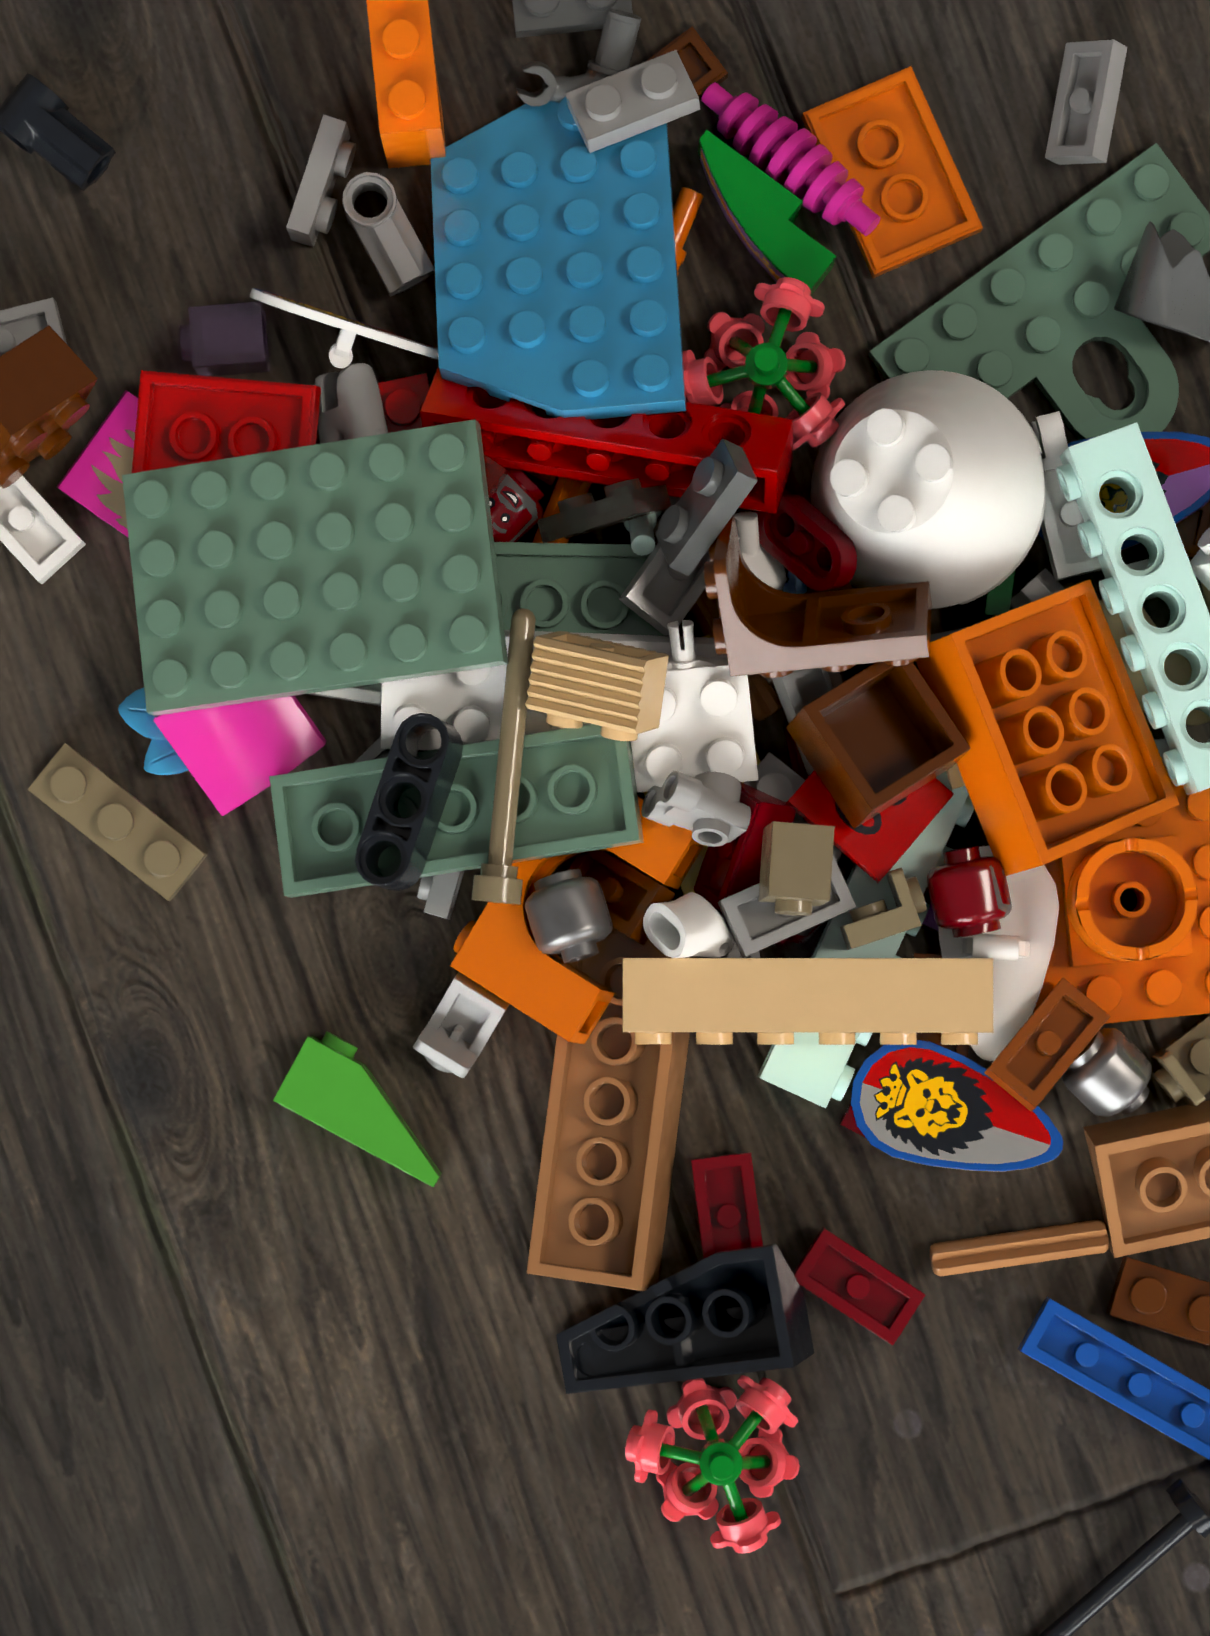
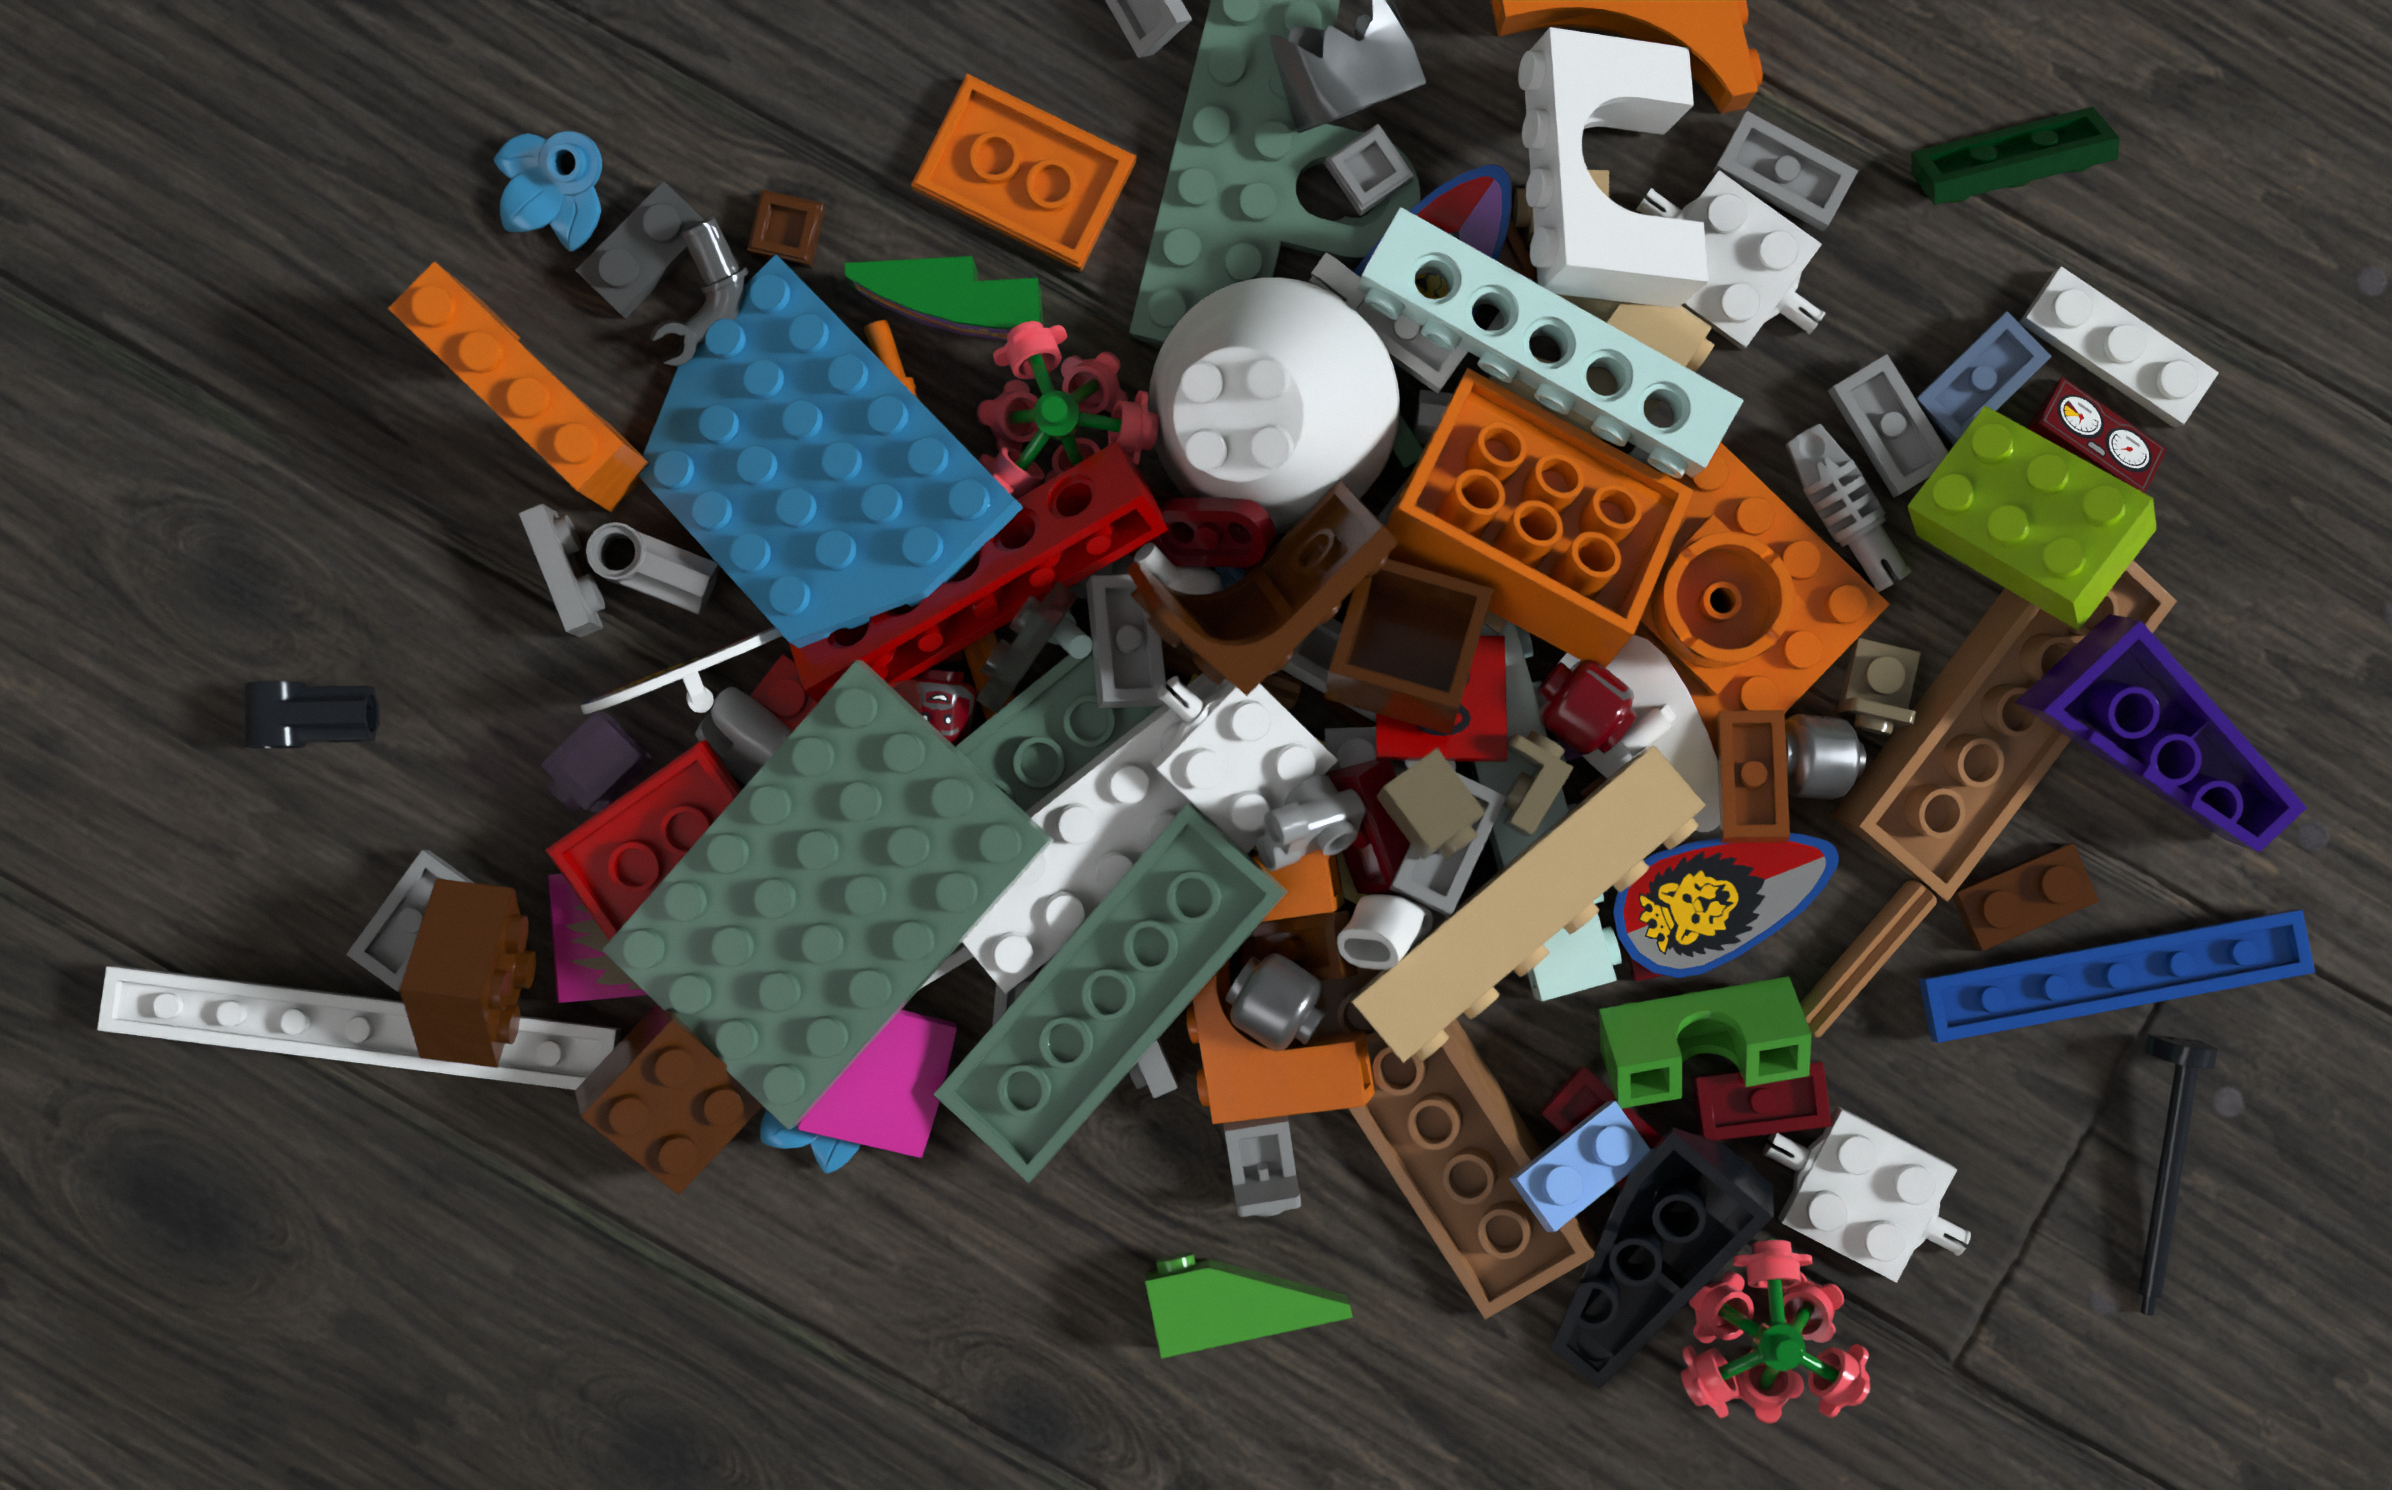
camera: 40 degrees left, 0 degrees up
dark tan plate [27,743,207,902] -> none
black beam [355,713,463,891] -> none
dark tan piece [471,608,536,905] -> none
tan brick [525,631,669,741] -> none
light grey plate [565,50,700,153] -> none
dark grey plate [655,439,758,576] -> none
dark pink piece [701,82,881,236] -> none
none -> reddish brown piece [575,1004,763,1195]
none -> light grey tile [1325,124,1414,216]
none -> light blue plate [1509,1101,1650,1232]
none -> bright green arch [1599,976,1811,1109]
none -> white plate [1763,1106,1971,1283]

